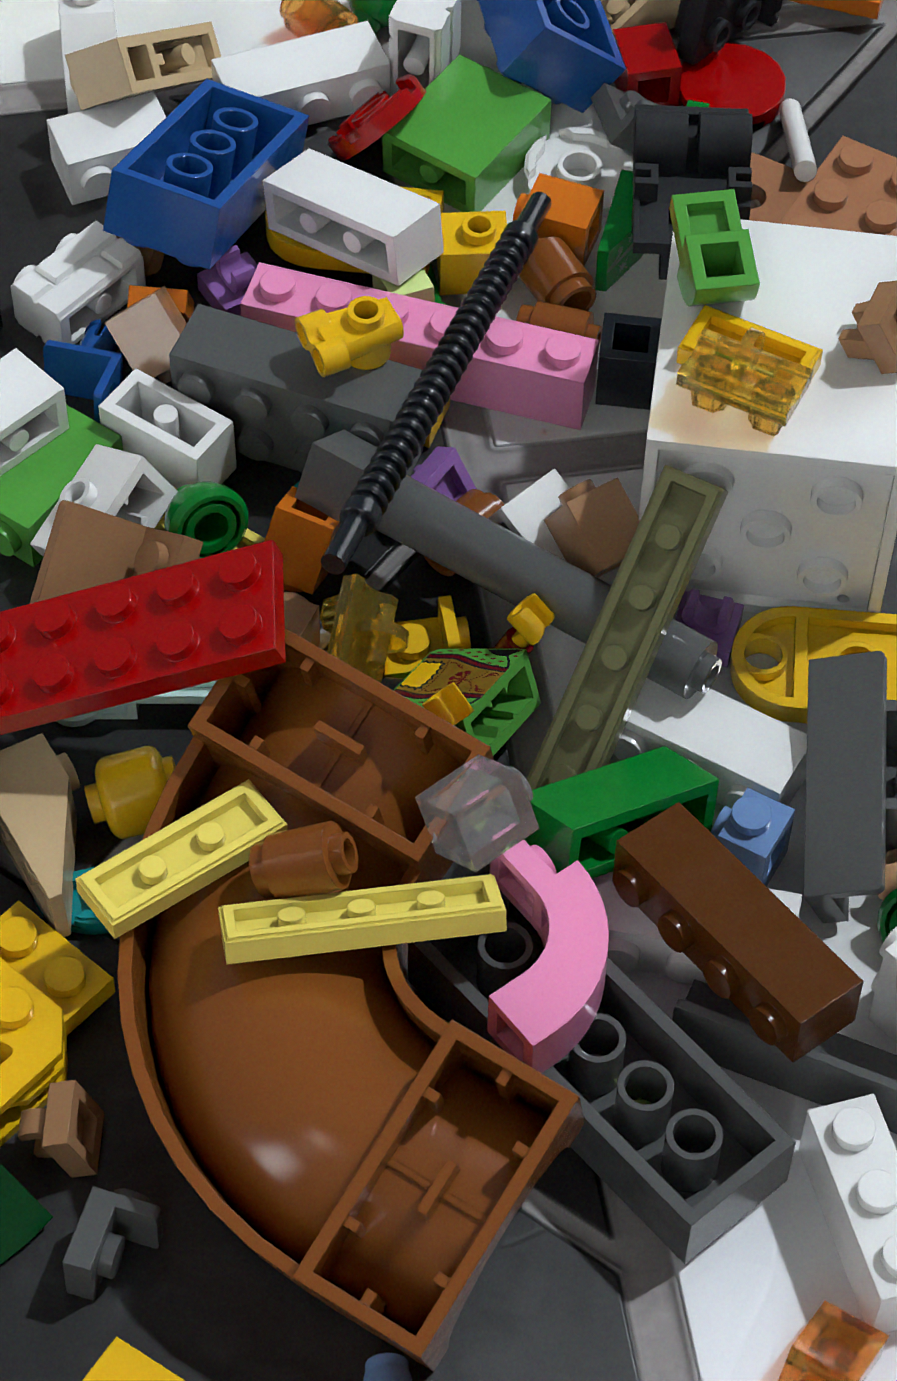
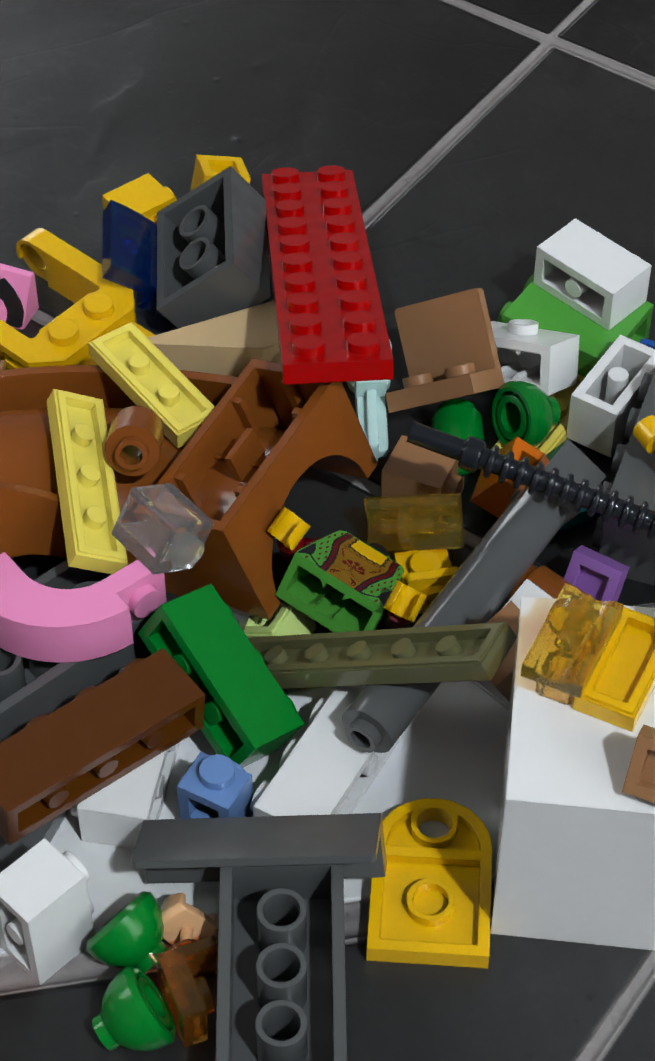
camera: 90 degrees right, 5 degrees down
medium lavender tile [675,588,744,668] -> none

